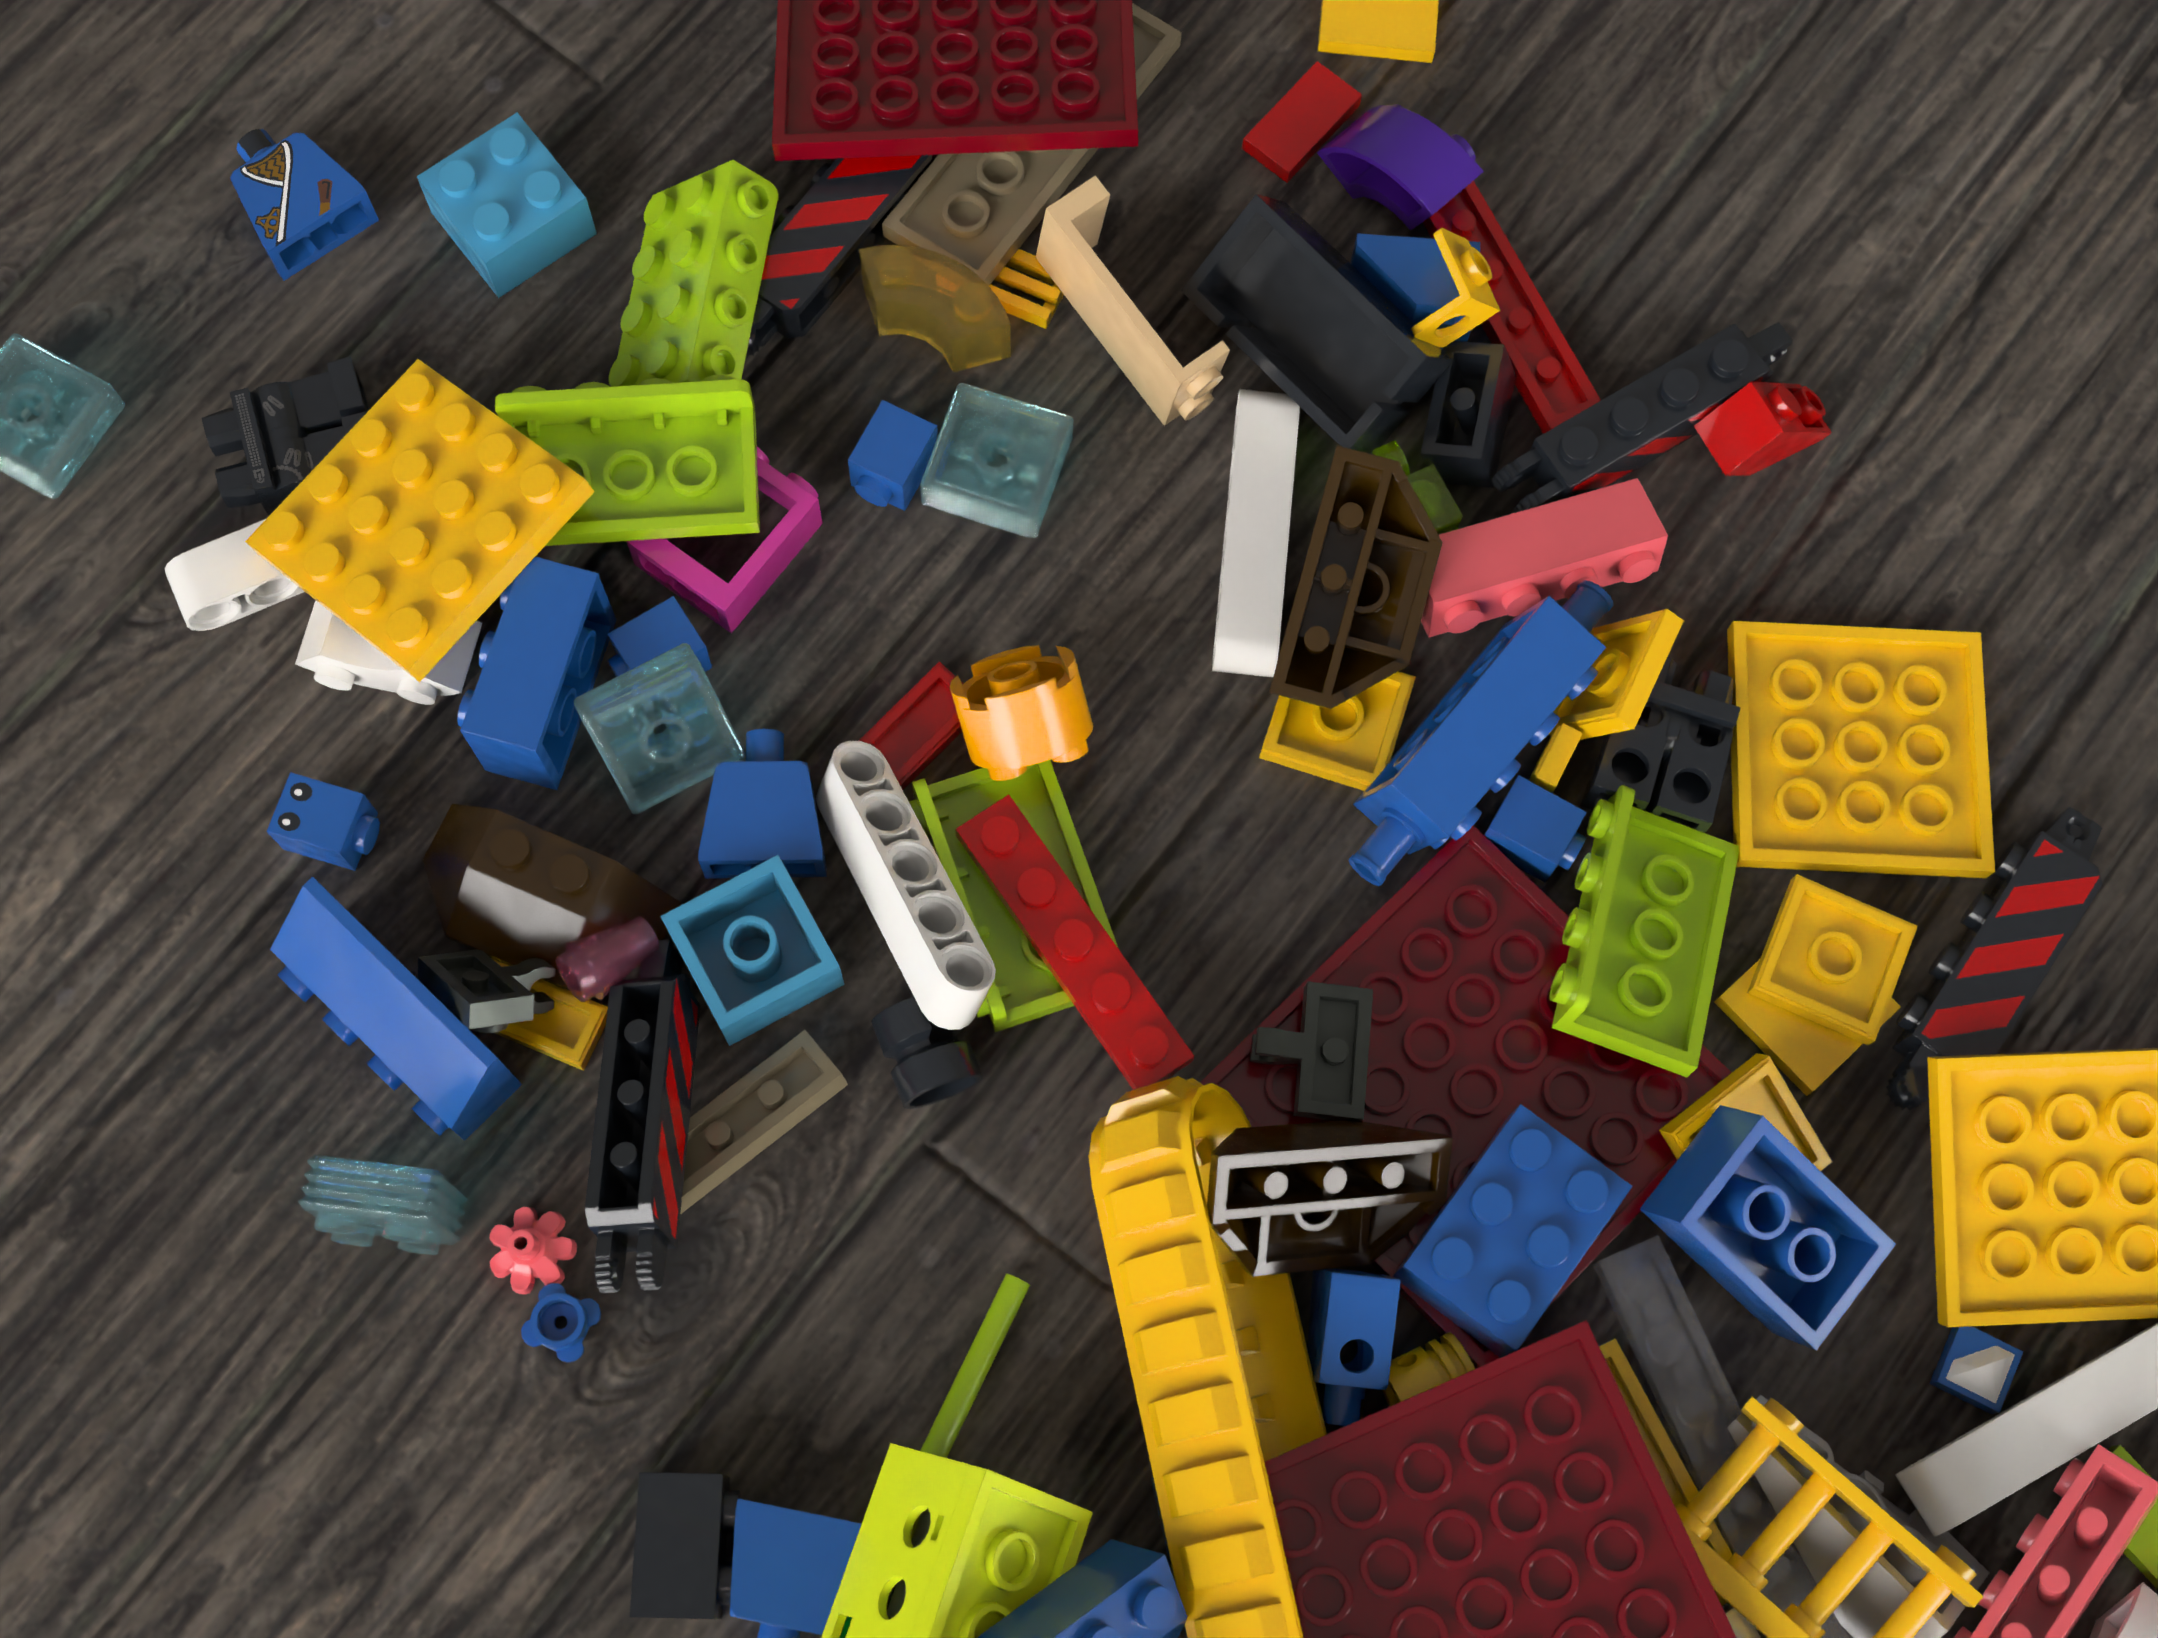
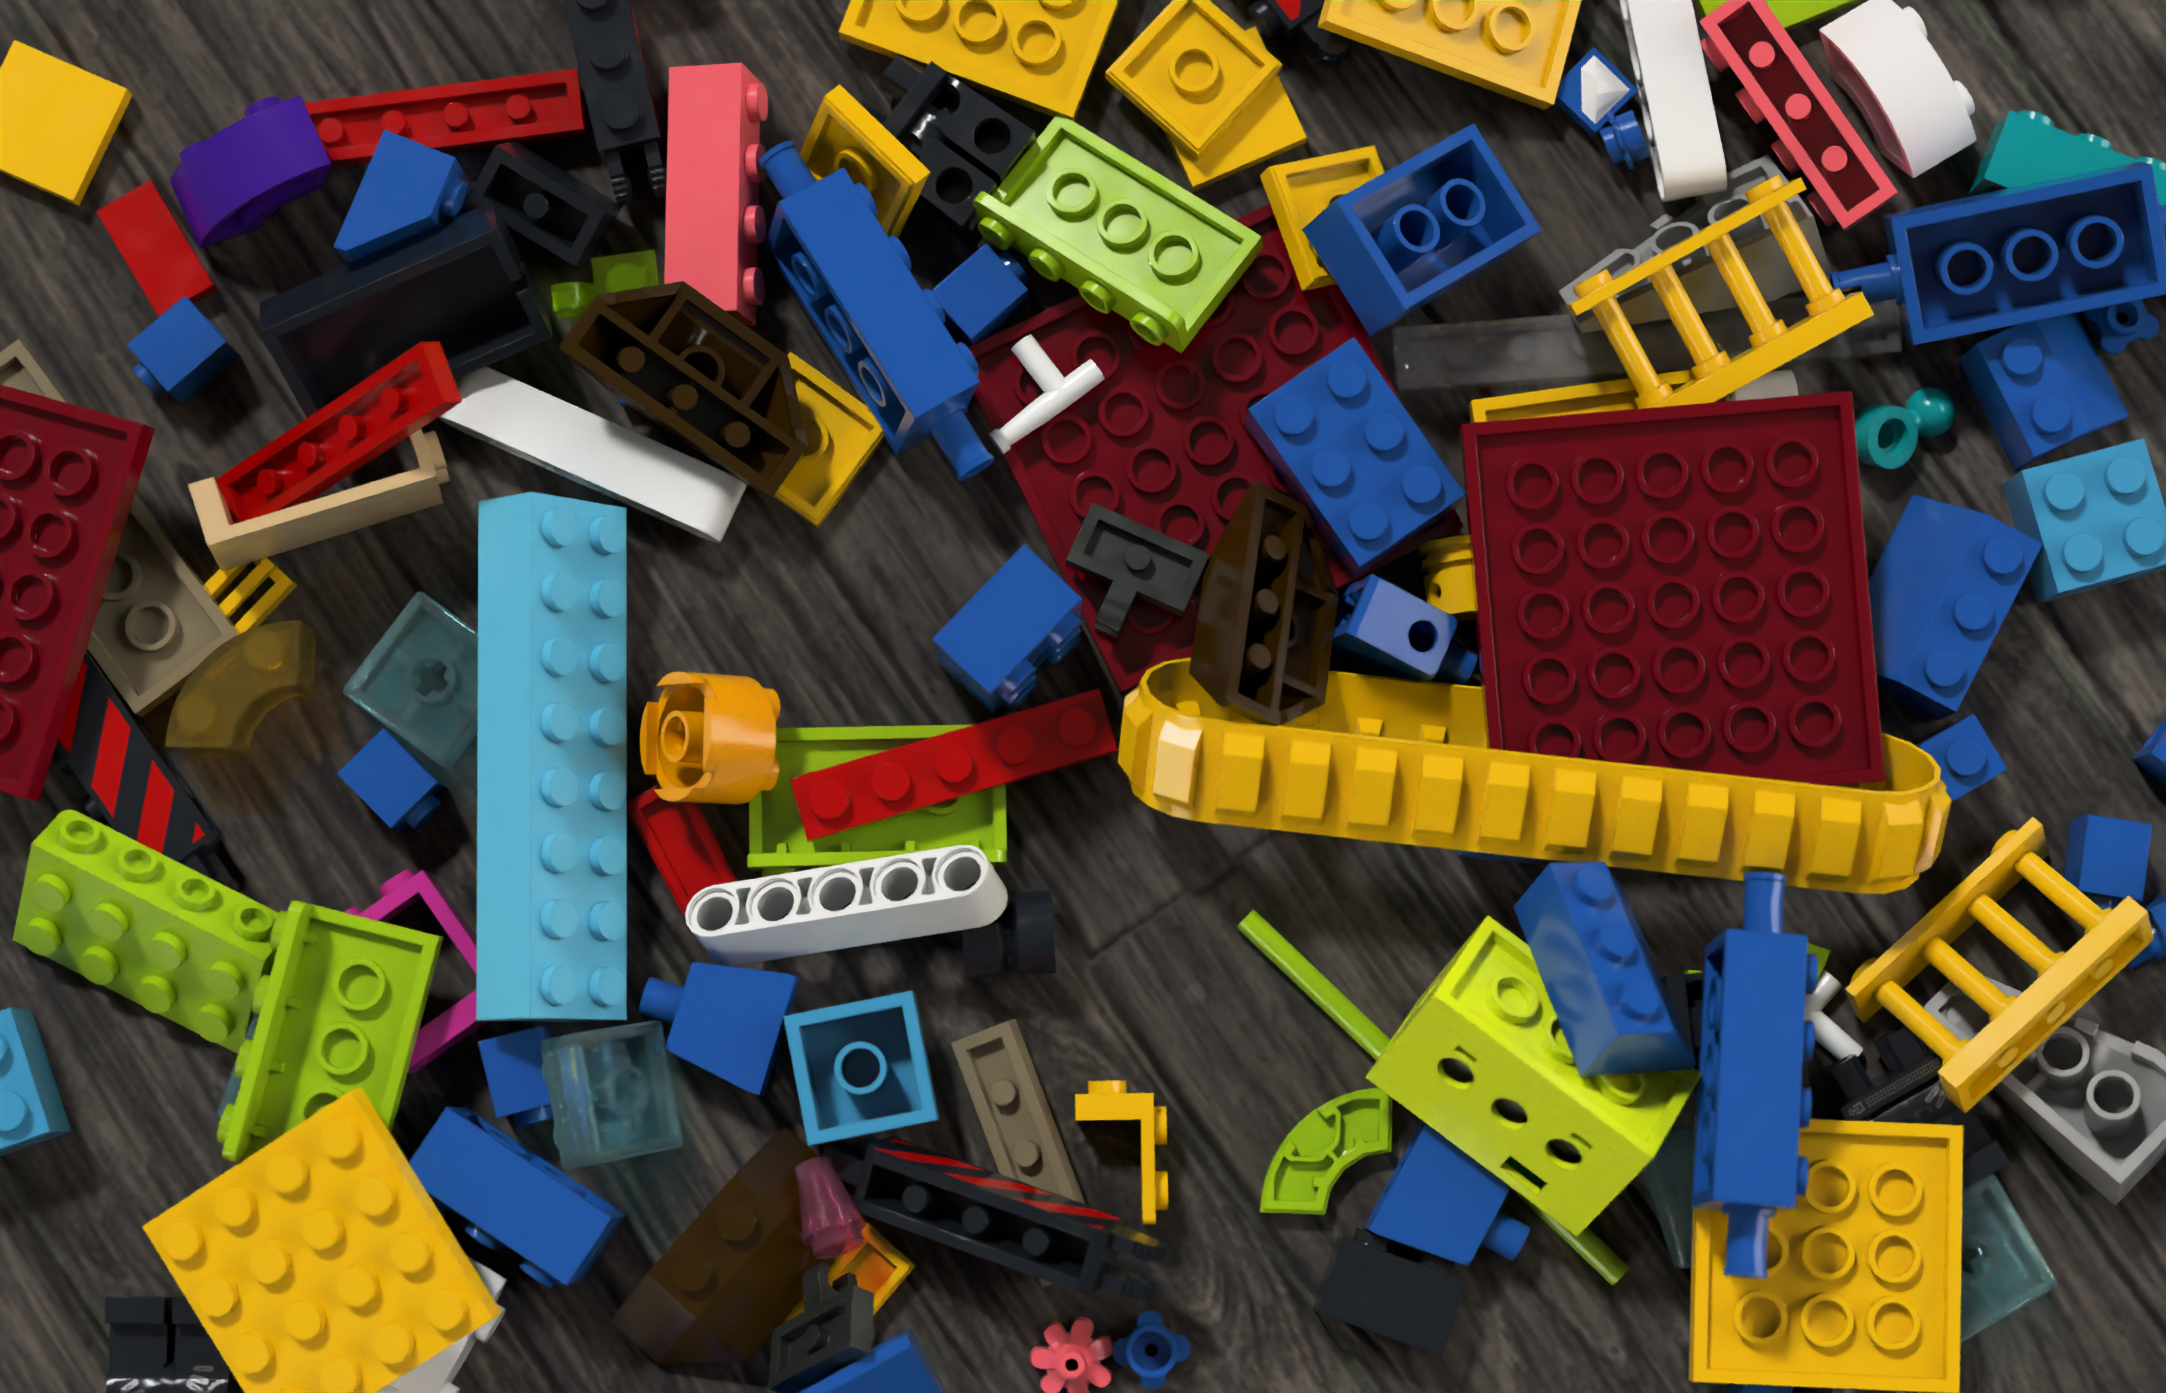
camera: 70 degrees left, 10 degrees up
yellow bracket [1411,228,1500,348] -> none
yellow tile [1529,723,1583,793] -> none
none -> blue brick [127,296,240,404]
none -> red plate [216,341,462,524]
none -> medium azure brick [476,492,627,1022]
none -> blue brick [932,544,1082,716]
none -> white piece [988,334,1105,454]
none -> yellow bracket [1075,1080,1168,1225]
none -> lime tile [1259,1087,1393,1215]
none -> blue plate [1599,110,1651,170]

